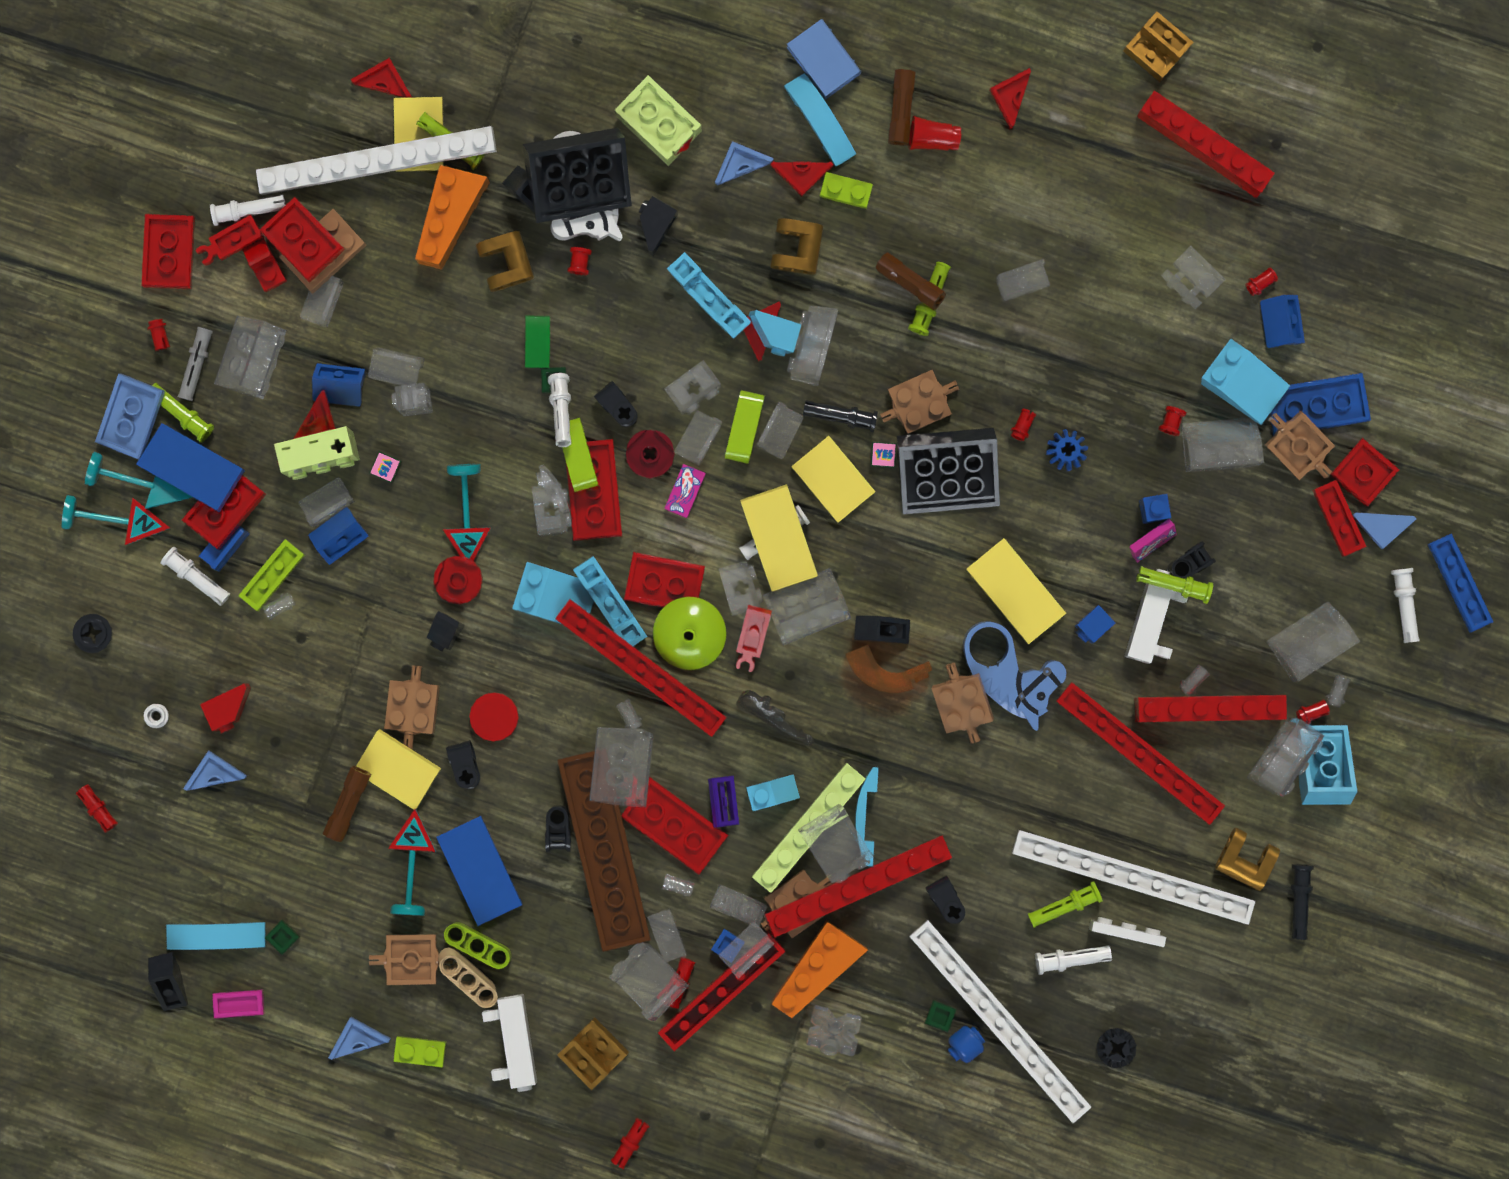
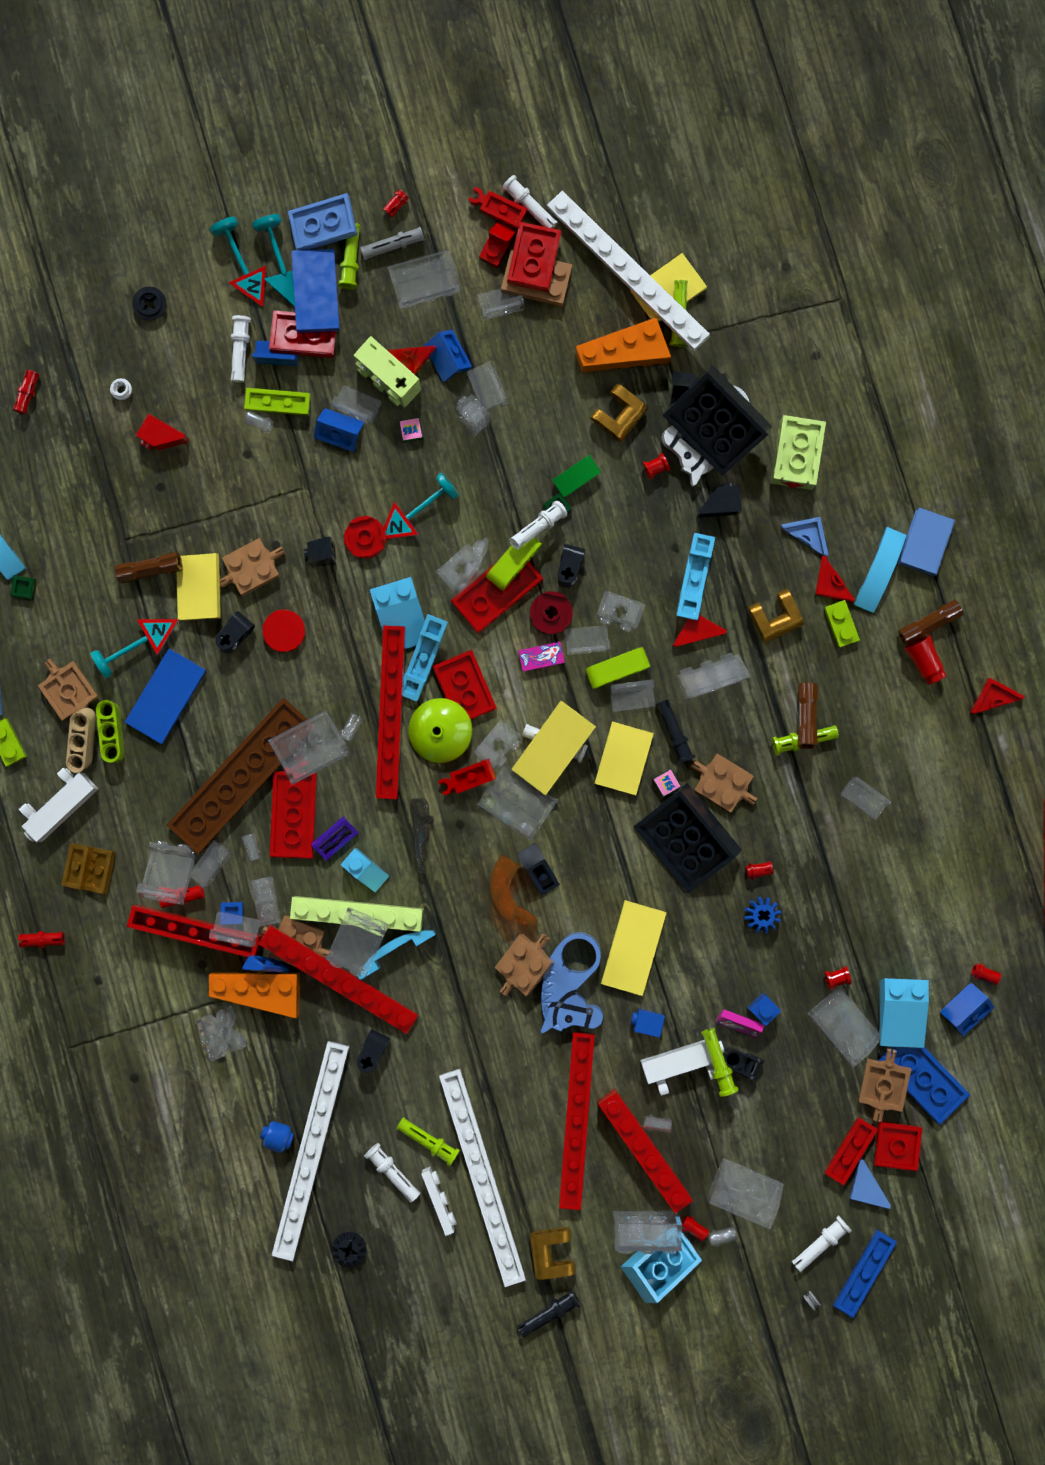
camera: 55 degrees right, 0 degrees up
red tile [141,214,195,289] -> none
medium blue tile [183,751,247,791] -> none
red tile [351,58,412,98] -> none
black piece [545,805,571,852] -> none
medium azure slope [749,310,802,356] -> none
dark green tile [924,1000,956,1032] -> none
clear plate [1161,246,1226,310] -> none
none -> blue slope [242,955,290,973]
none -> light grey piece [804,1291,821,1311]

